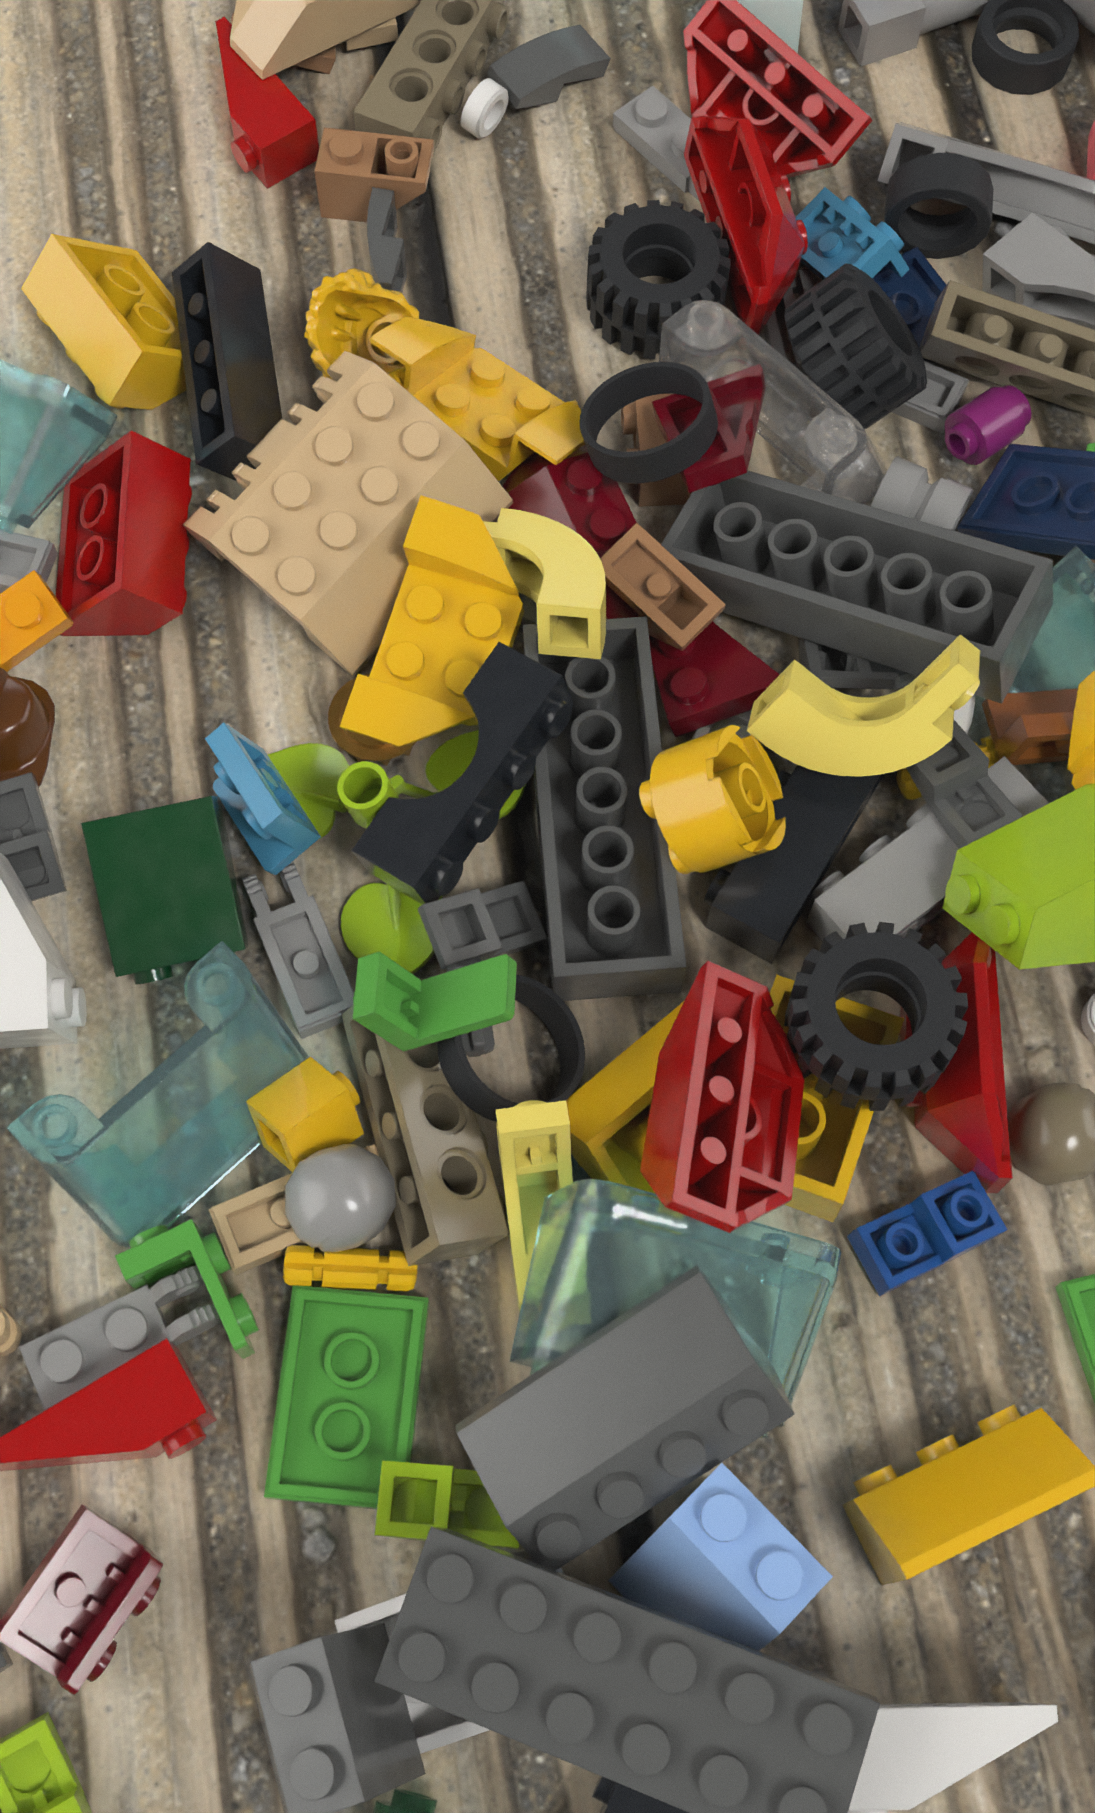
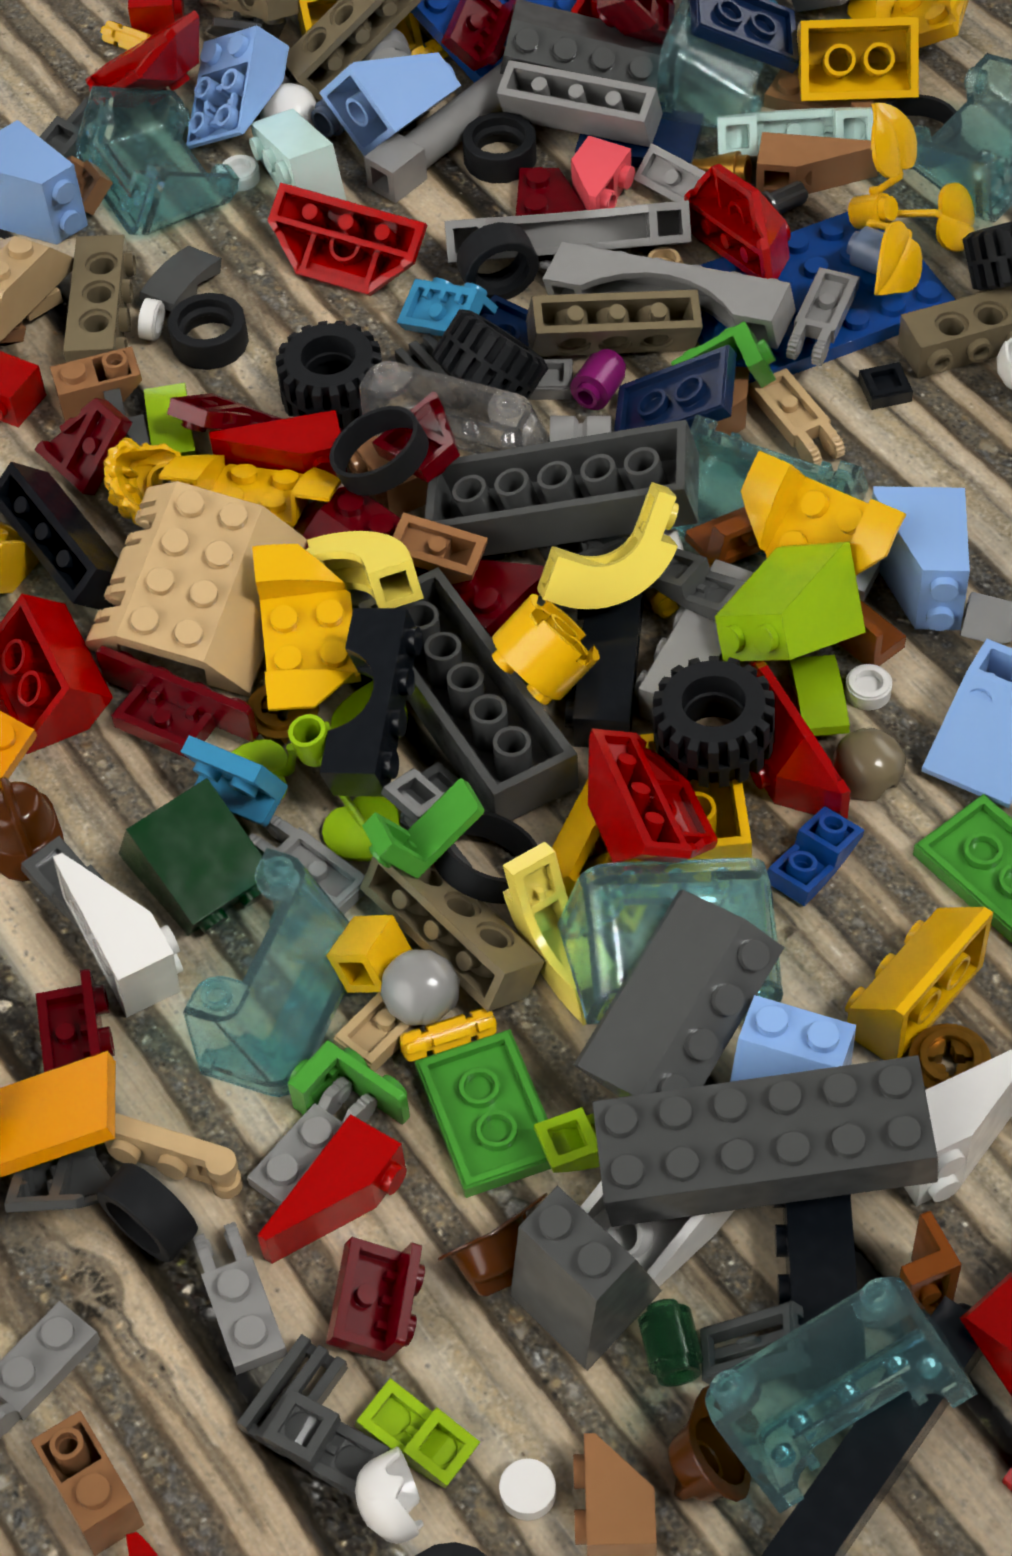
camera: 20 degrees left, 15 degrees down
light grey hinge [612,86,699,201] -> none
red wedge [684,116,808,339] -> none
none -> dark red wing [35,398,133,495]
none -> dark red bracket [96,646,259,759]
none -> lime slope [144,383,196,456]
none -> black tyre [167,293,249,370]
none -> dark red wing [167,393,281,432]
none -> red slope [209,410,348,477]
none -> reddish brown piece [438,1193,548,1297]
none -> dark red wing [515,167,587,216]
none -> lime slope [789,654,850,736]
none -> pearl gold gear [908,1023,992,1089]

